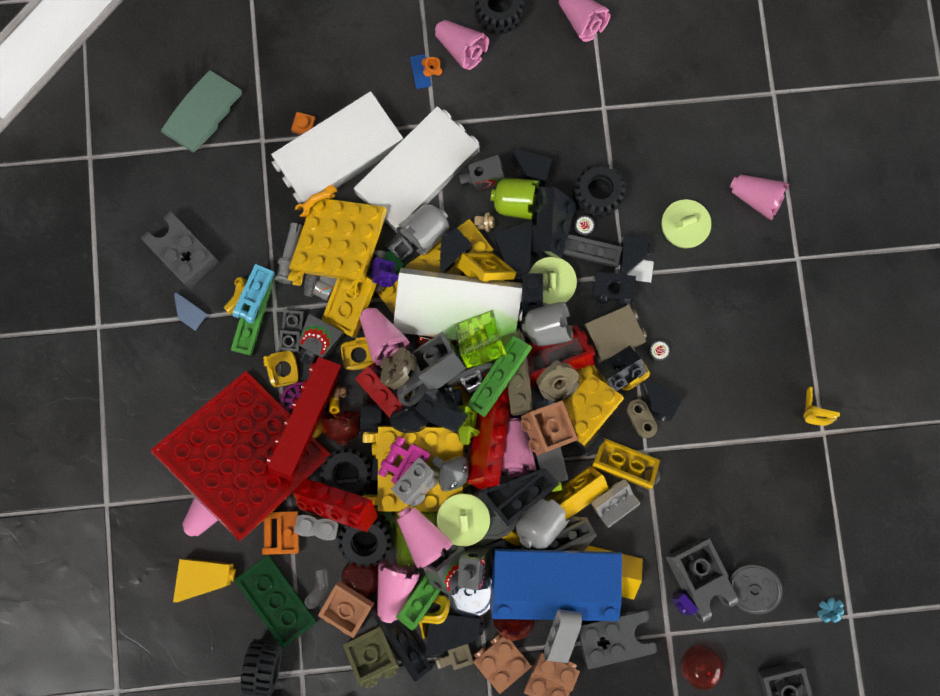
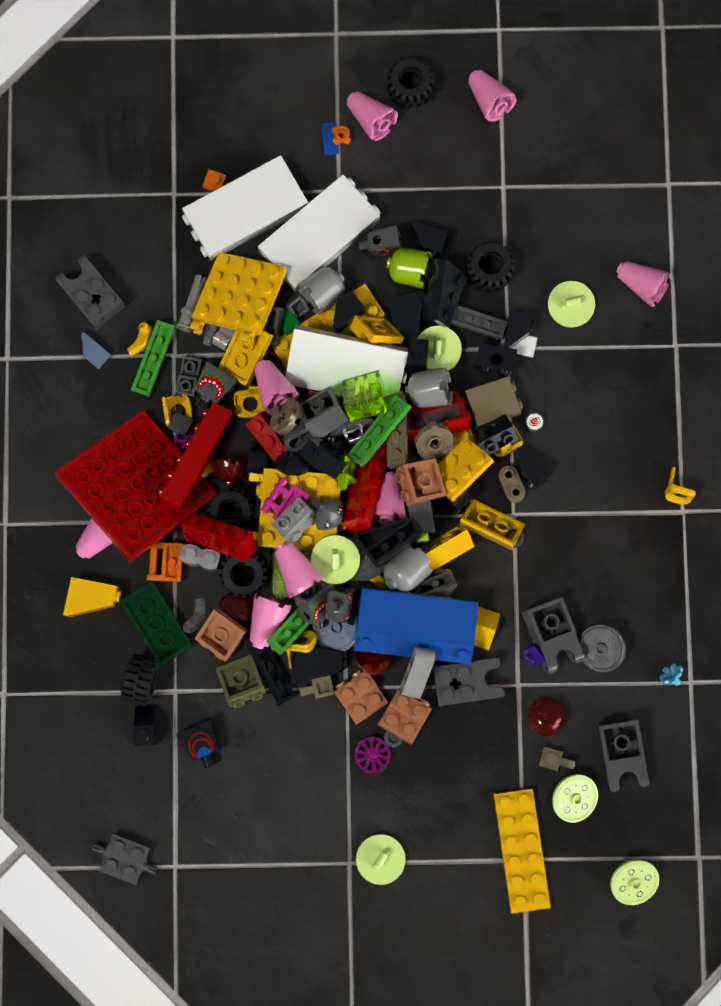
camera: 10 degrees right, 0 degrees up
sand green slope [161,70,242,153] -> none
medium azure plate [232,264,275,324] -> none
light orange arm [295,185,337,217] -> none
arm [329,386,347,414] -> none
dark purple bracket [372,257,399,287] -> none
tan plate [474,212,495,232] -> none
tile [574,216,595,236] -> none
light grey bracket [591,479,640,528] -> none
none -> dark grey slope [168,412,193,437]

